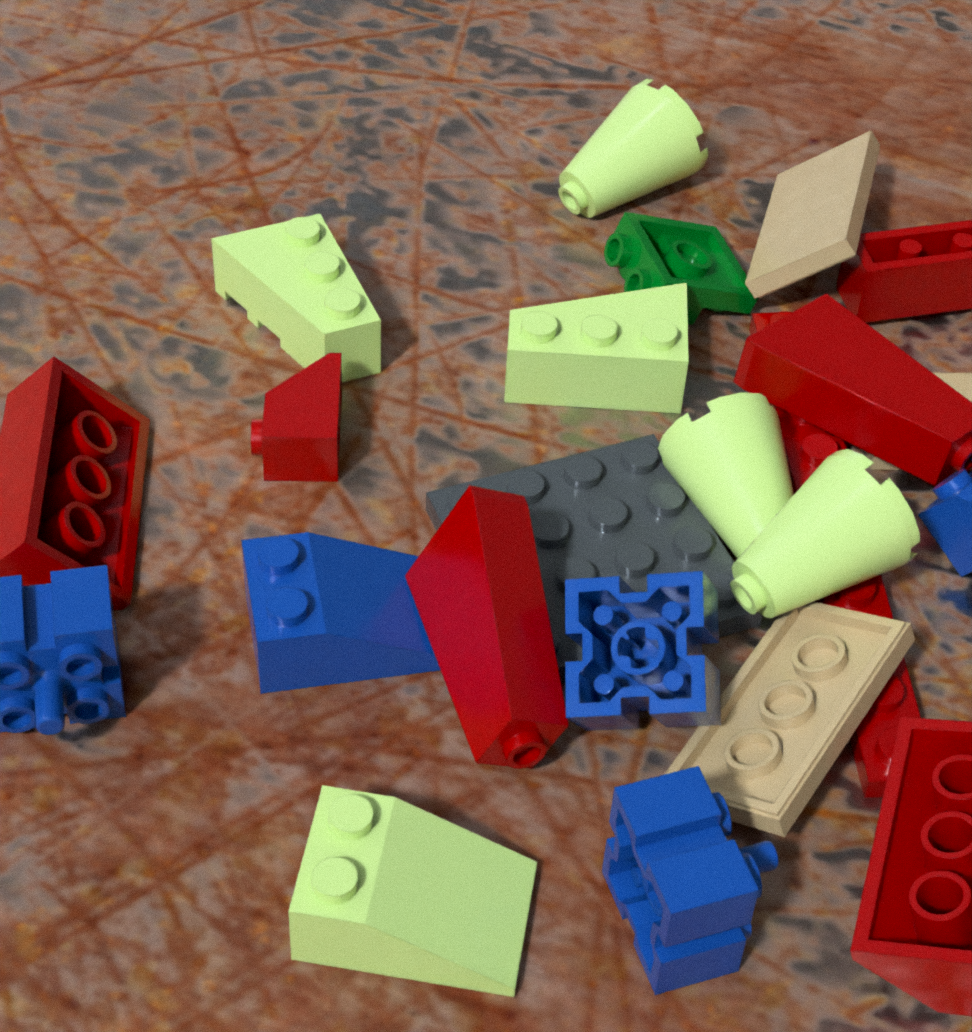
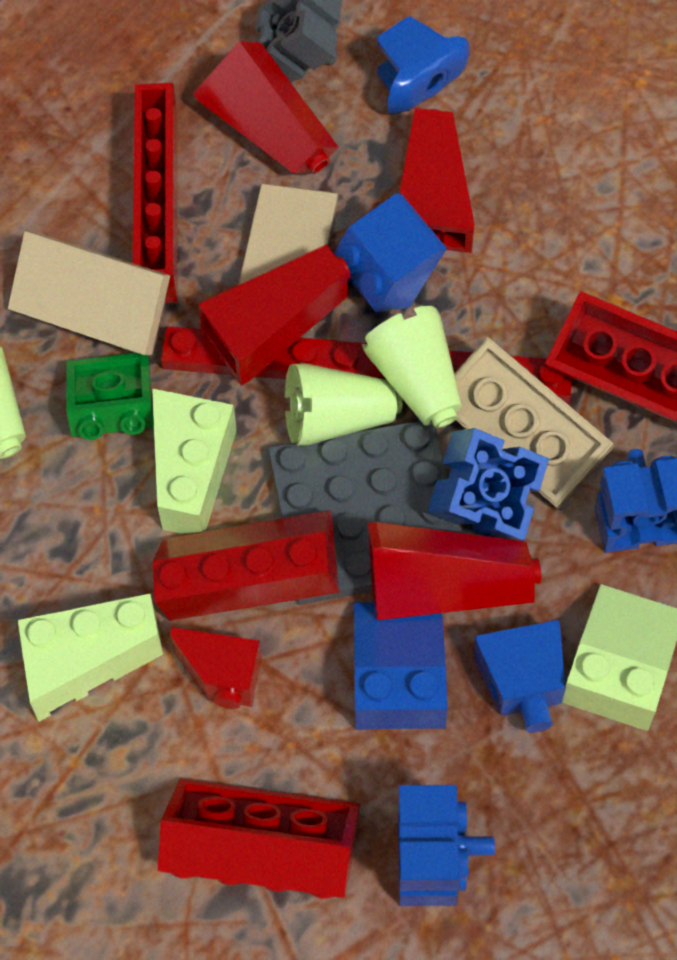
camera: 75 degrees left, 15 degrees up
none -> red slope [152,510,340,621]
none -> blue torso [473,620,565,733]

